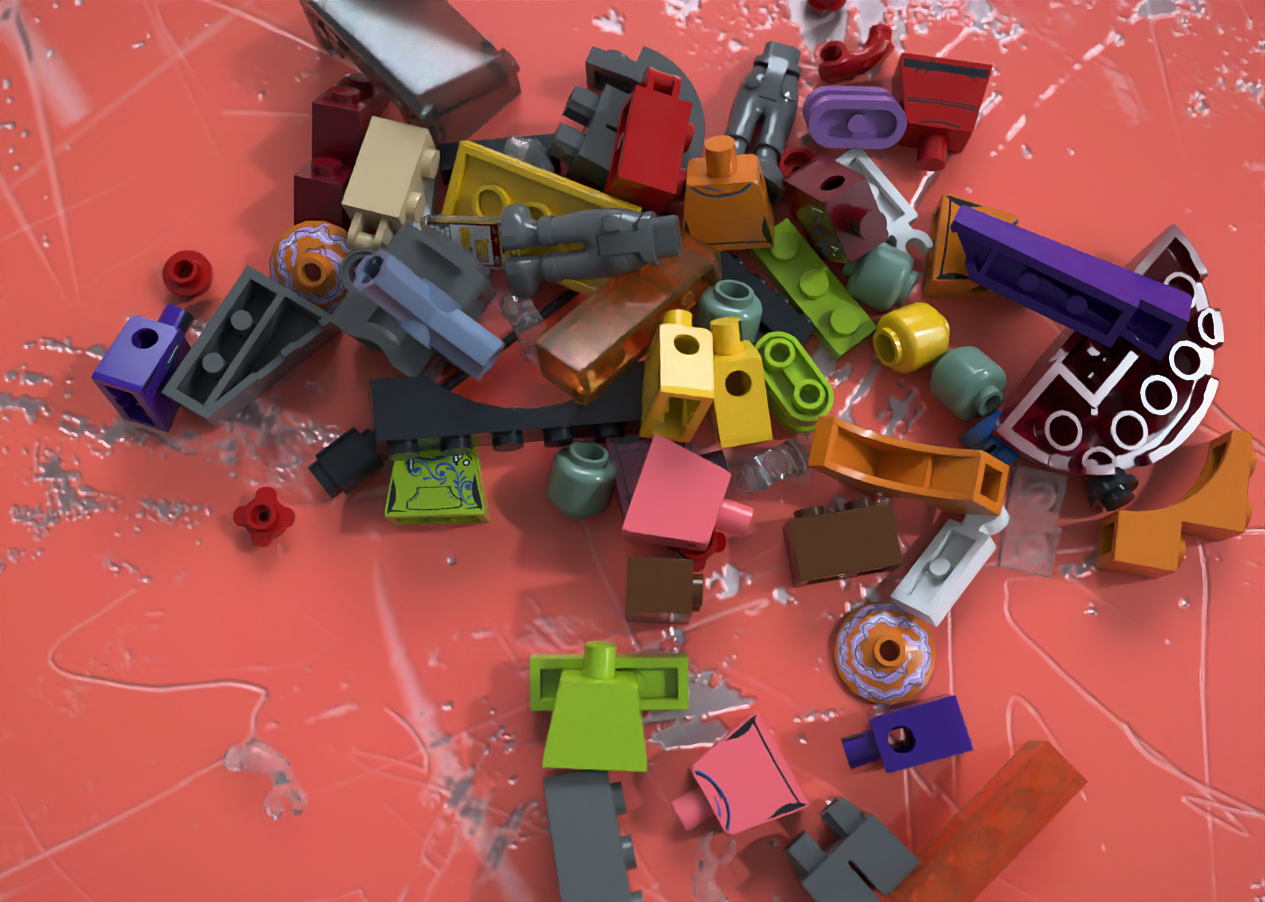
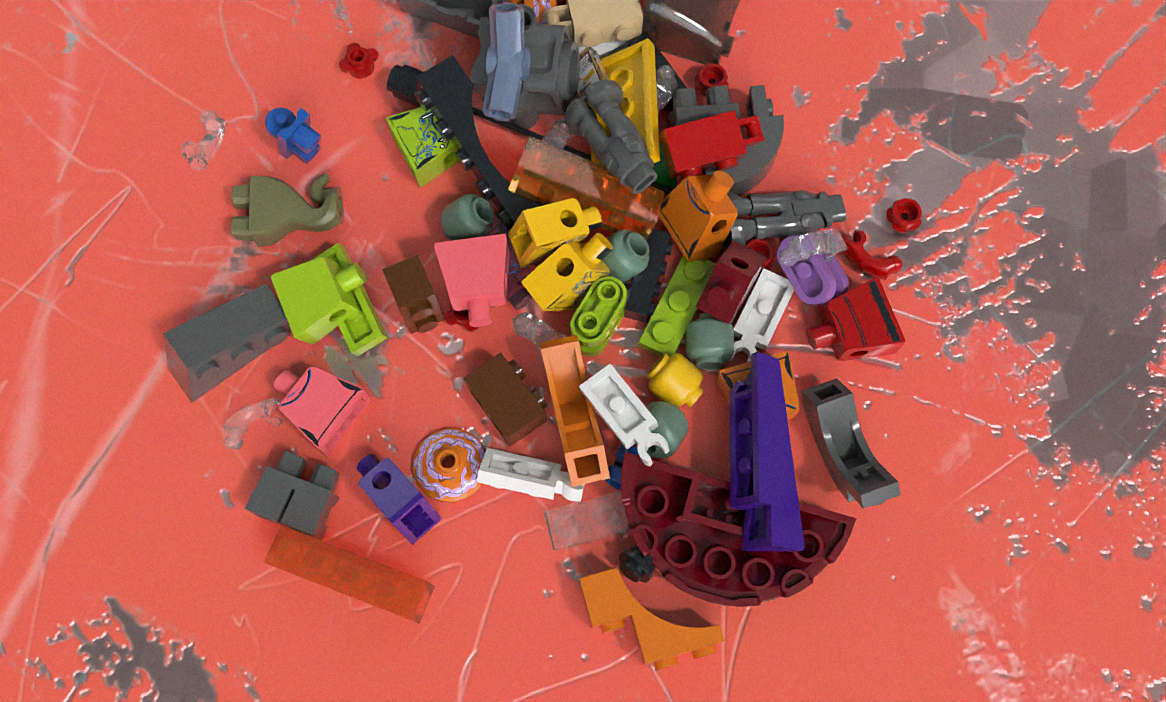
camera: 65 degrees right, 5 degrees down
none -> olive hips [231,173,344,247]
none -> blue hips [265,108,321,164]
none -> white plate [579,364,669,466]
none -> red plate [695,63,729,96]
none -> clear piece [779,228,848,266]
none -> dark grey arch [802,378,901,509]

